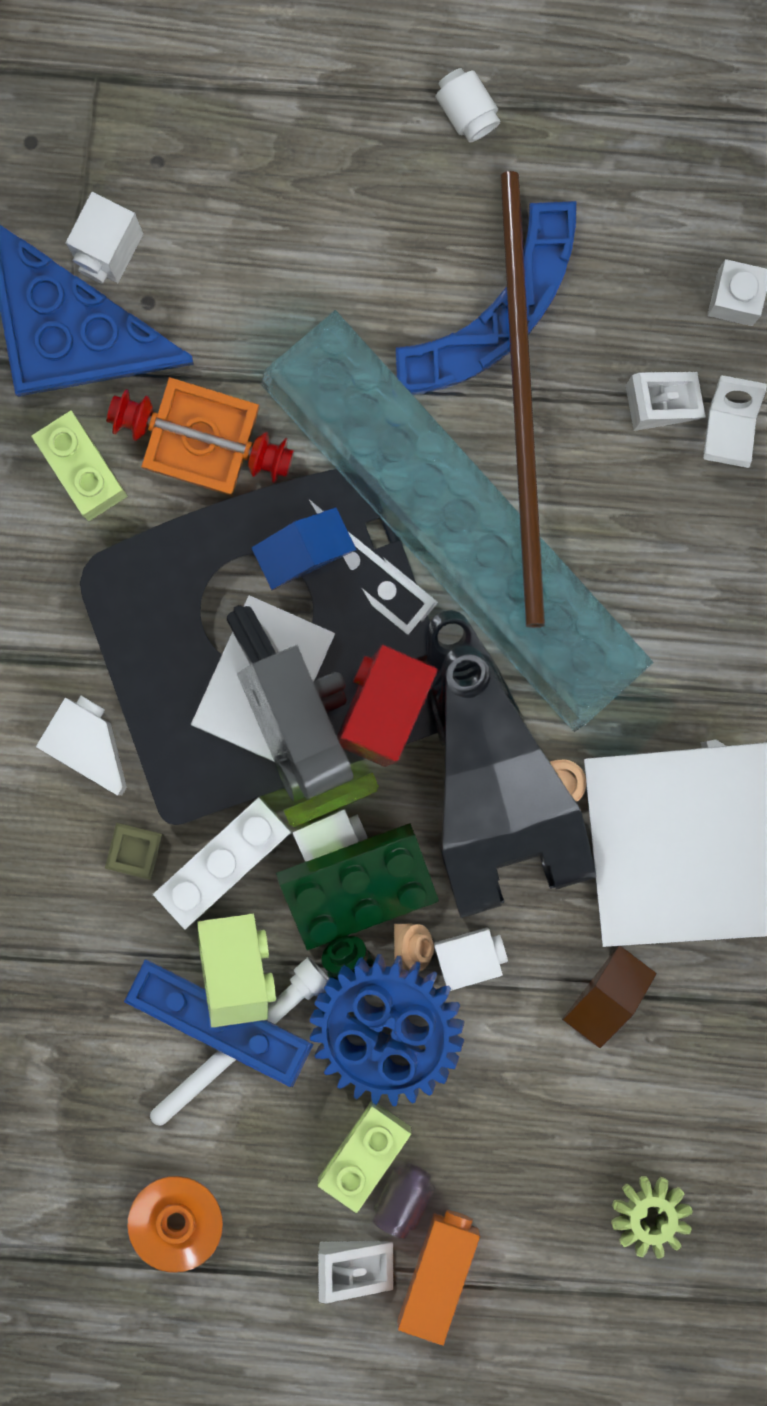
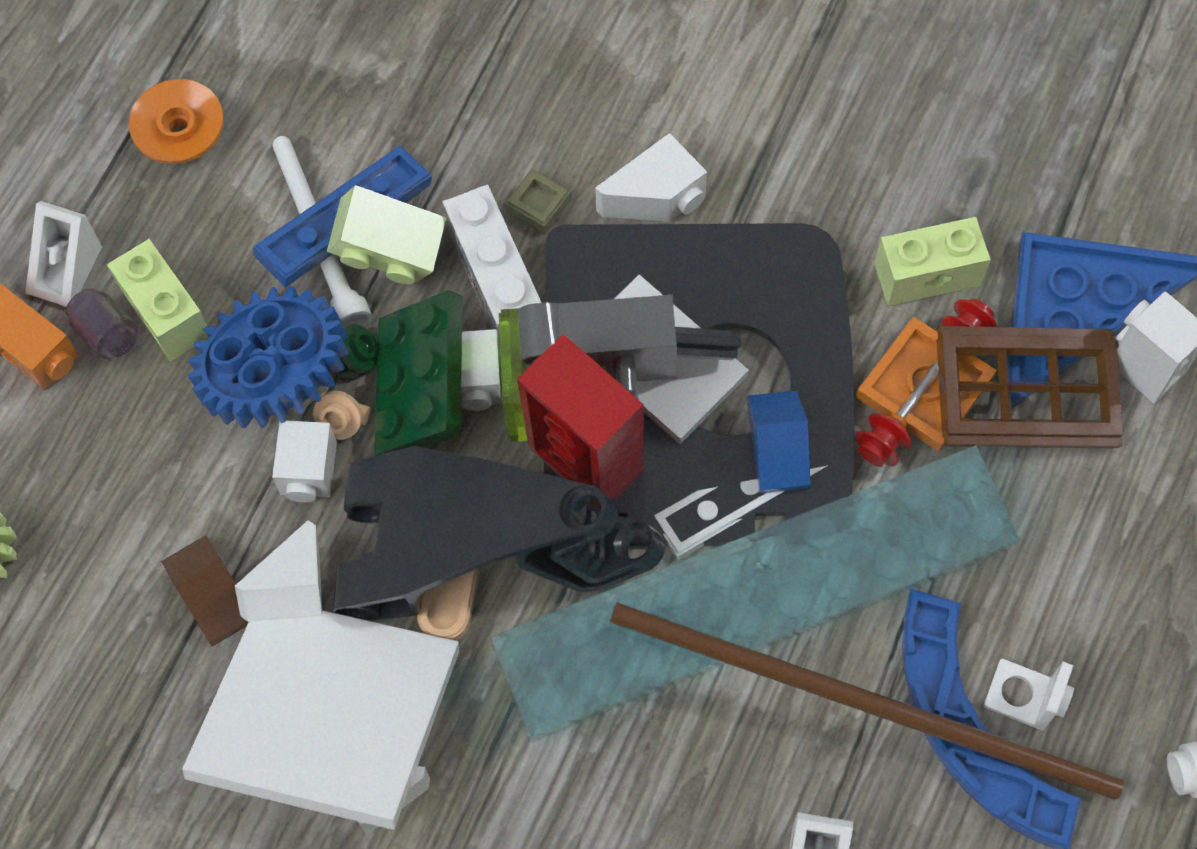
camera: 120 degrees right, 20 degrees down
none -> white slope [235,521,322,622]
none -> reddish brown piece [936,326,1123,448]
none -> white bracket [983,659,1074,731]

